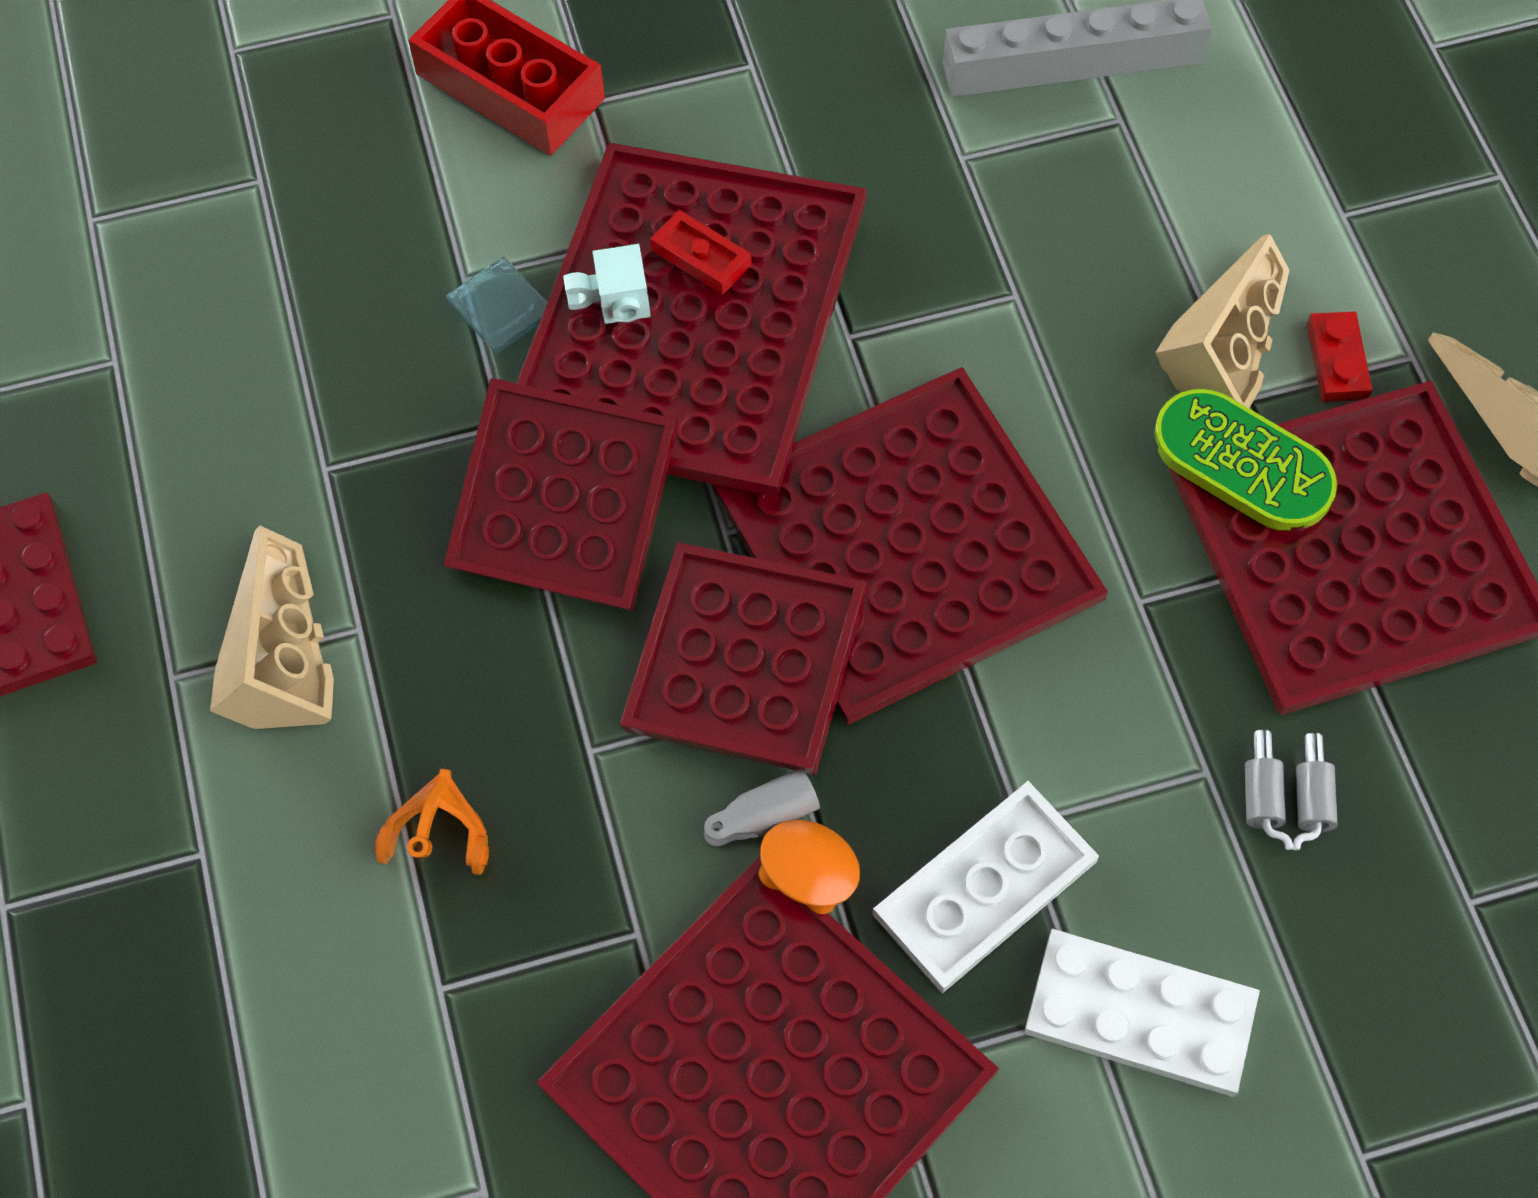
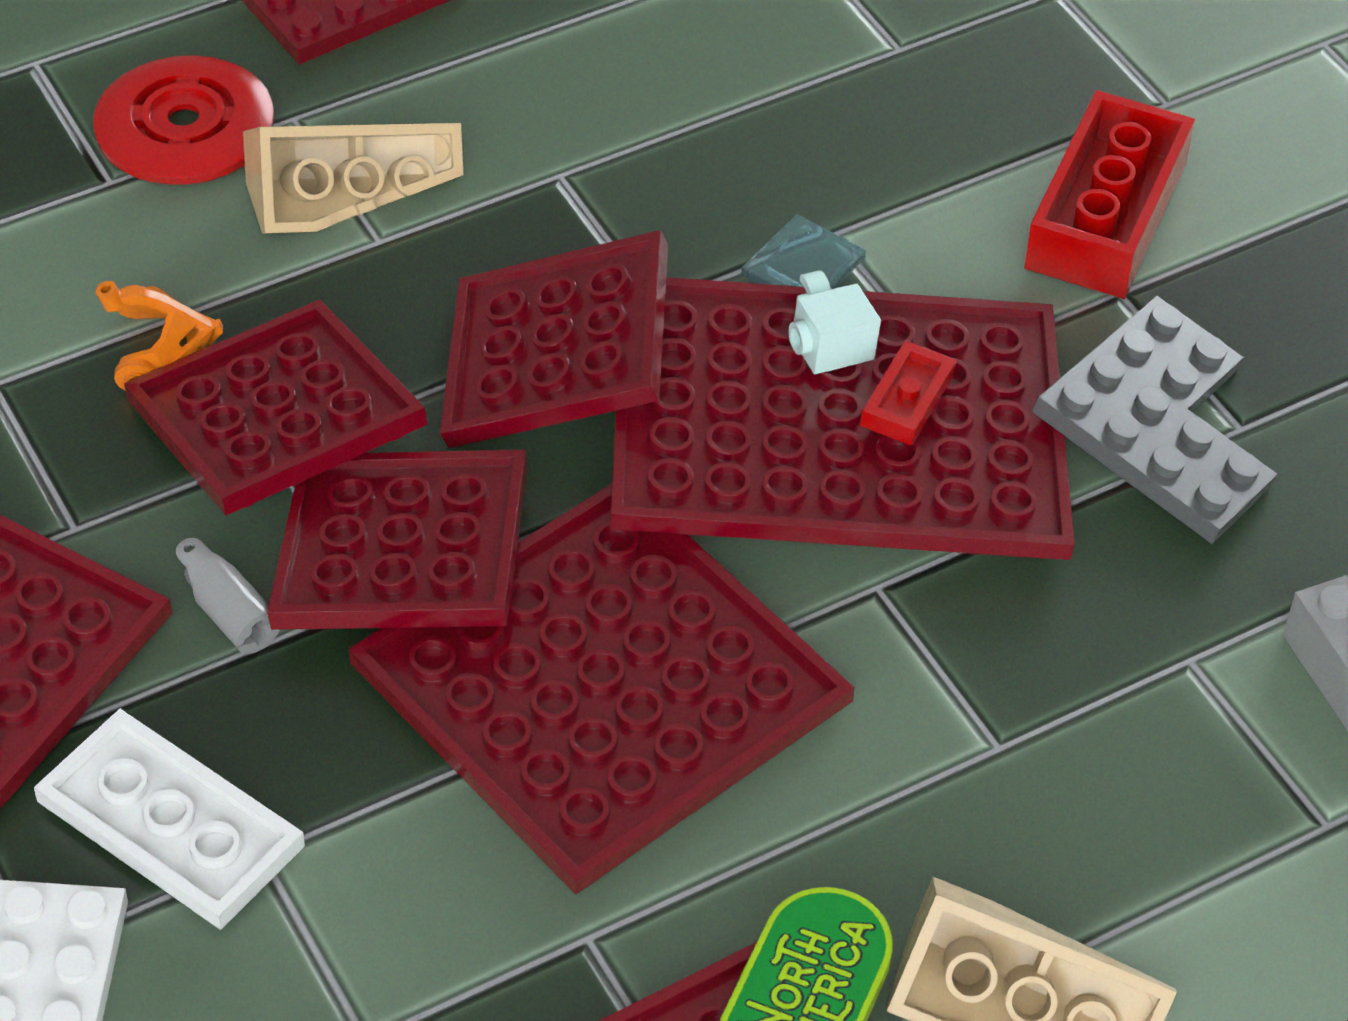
camera: 75 degrees right, 15 degrees down
orange dish [759,820,860,914] -> none
none -> red piece [93,56,274,185]
none -> dark red plate [124,299,428,516]
none -> plate [1032,296,1277,544]

